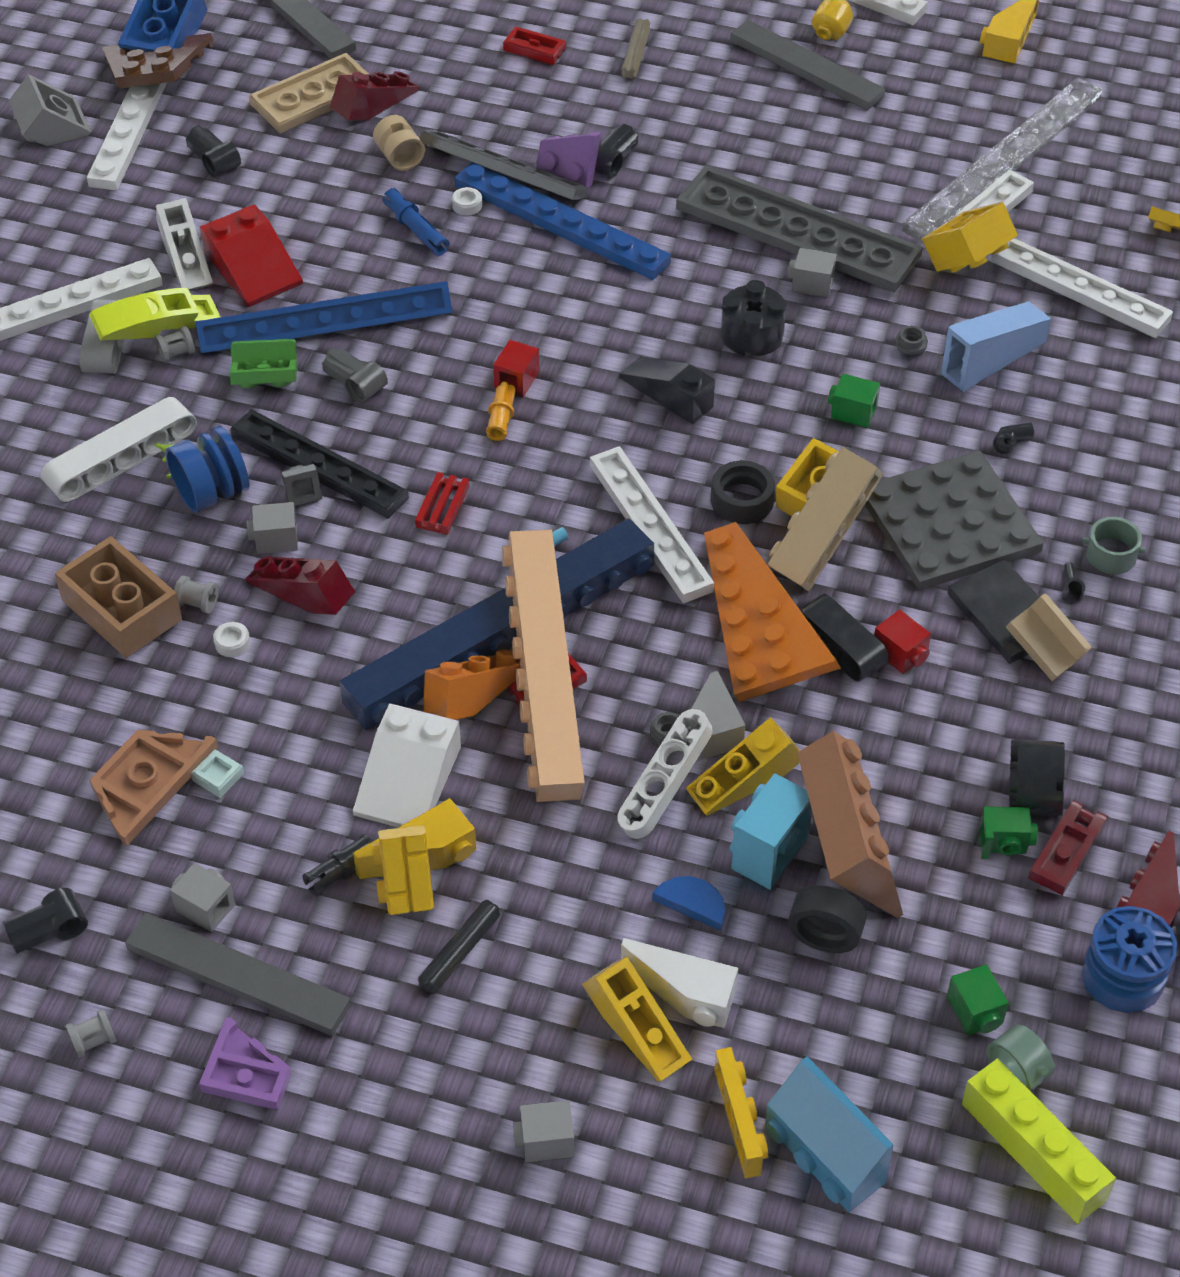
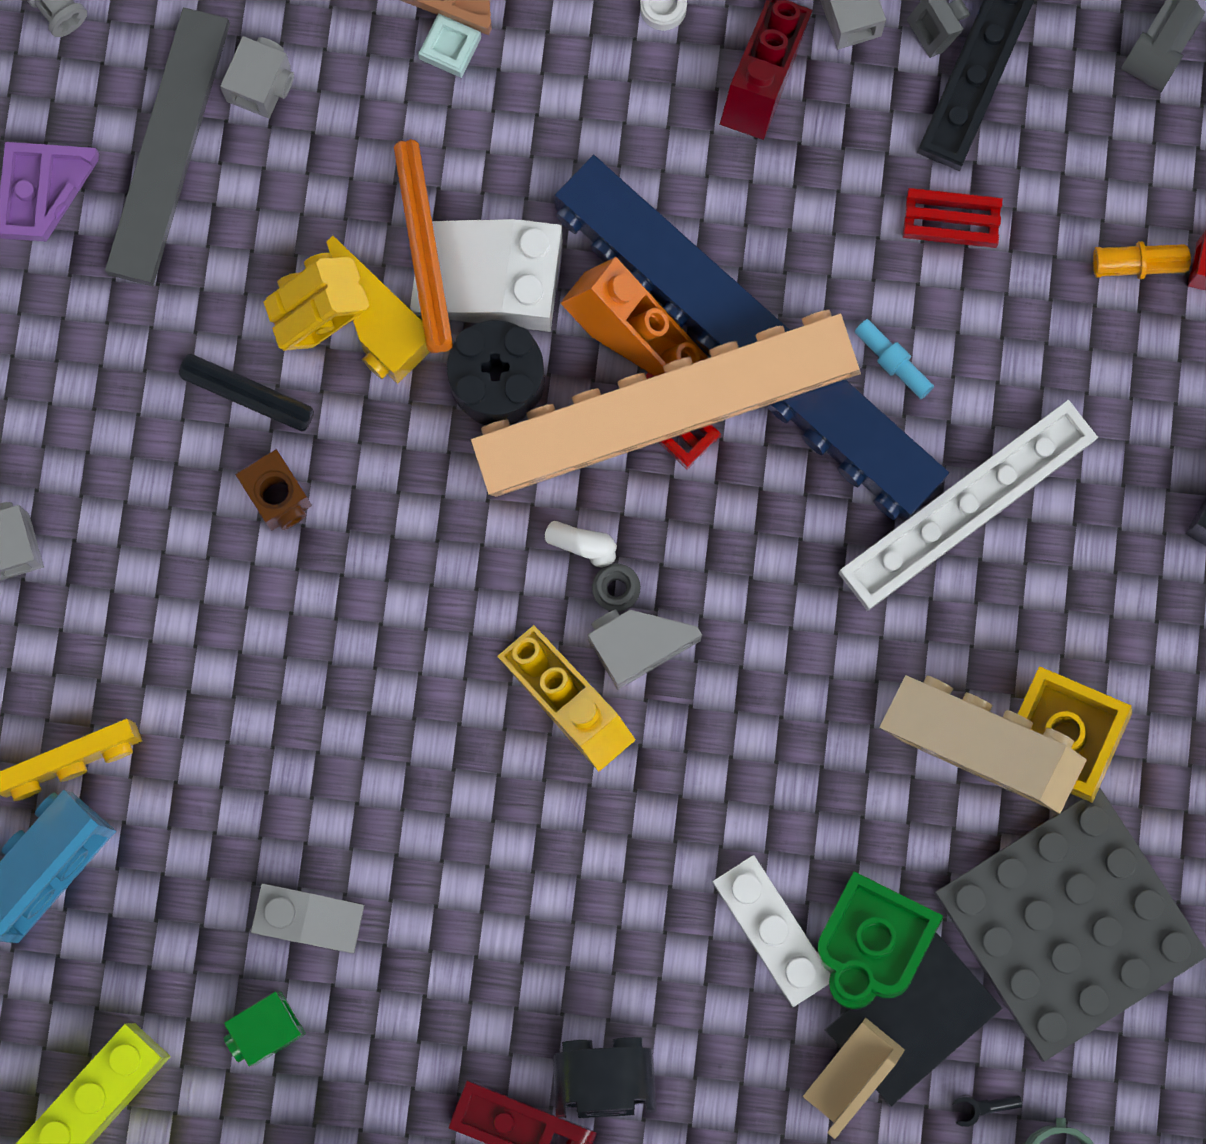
camera: 80 degrees right, 30 degrees up
black pin [302,834,372,895] -> none
yellow slope [582,957,692,1082] -> none
white beam [618,709,712,839] -> none
white slope [621,938,738,1028] -> none
blue tile [652,876,725,931] -> none
orange wing [704,522,840,702] -> none
black tyre [710,460,776,524] -> none
medium azure brick [729,773,812,890] -> none
black tyre [788,885,867,953] -> none
nougat slope [797,730,904,918] -> none
black beam [799,594,889,682] -> none
red brick [874,609,931,674] -> none
green brick [979,806,1038,859] -> none
sand green piece [986,1024,1055,1091] -> none
none -> reddish brown brick [235,449,312,531]
none -> light grey slope [251,884,365,954]
none -> orange axle [394,139,453,353]
none -> black brick [447,320,545,425]
none -> white arm [545,521,617,568]
none -> white plate [712,855,830,1007]
none -> green plate [818,871,943,1009]

